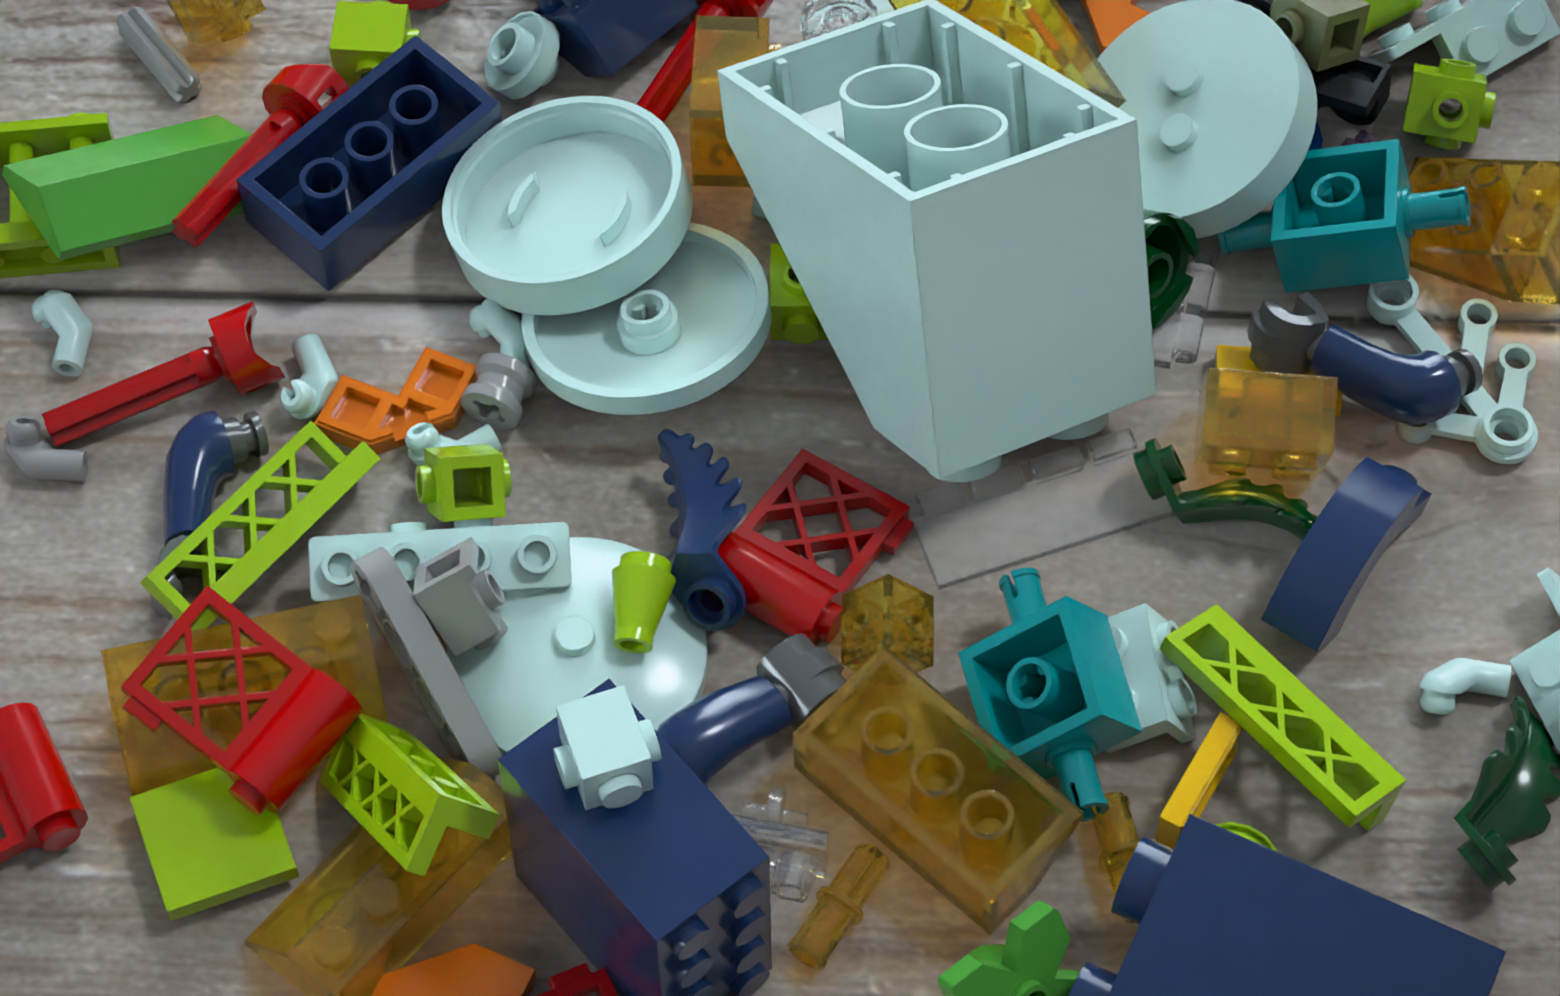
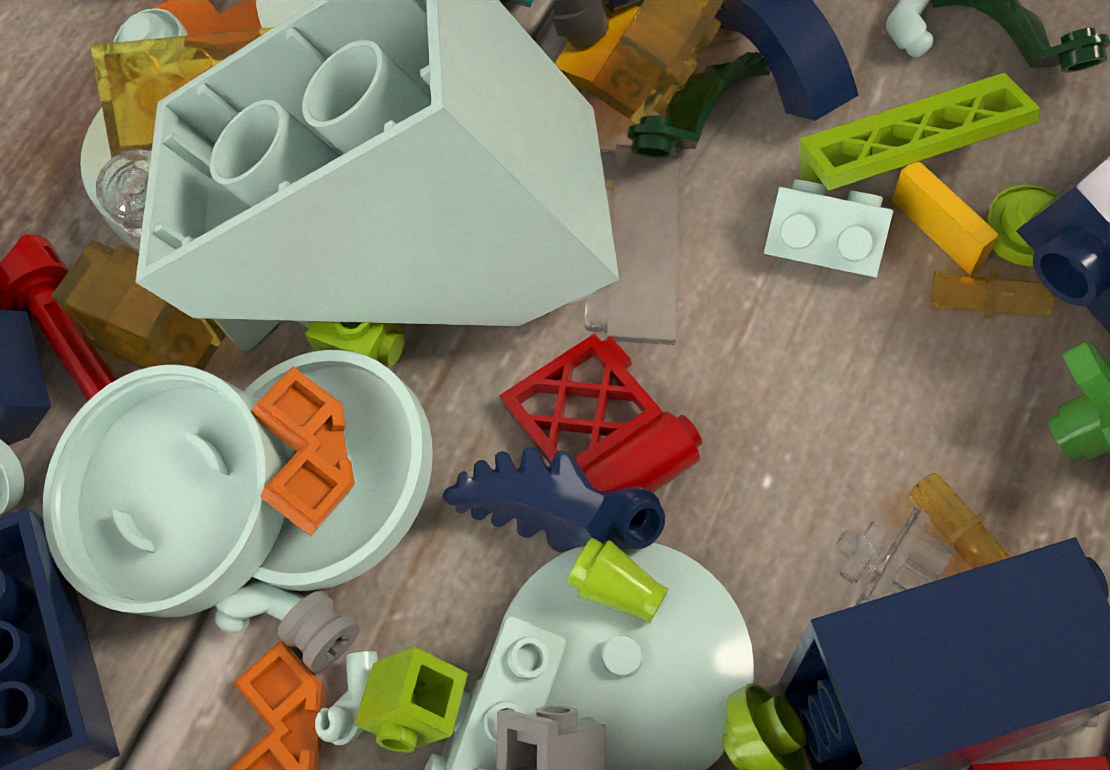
camera: 60 degrees left, 5 degrees up
light aqua brick [553,685,662,810] -> none
dark blue piece [657,633,851,788] -> none
clear yellow slope [792,646,1083,935] -> none
clear yellow brick [841,574,934,686] -> none
teal brick [958,567,1143,822] -> none
none -> orange tile [252,366,355,537]

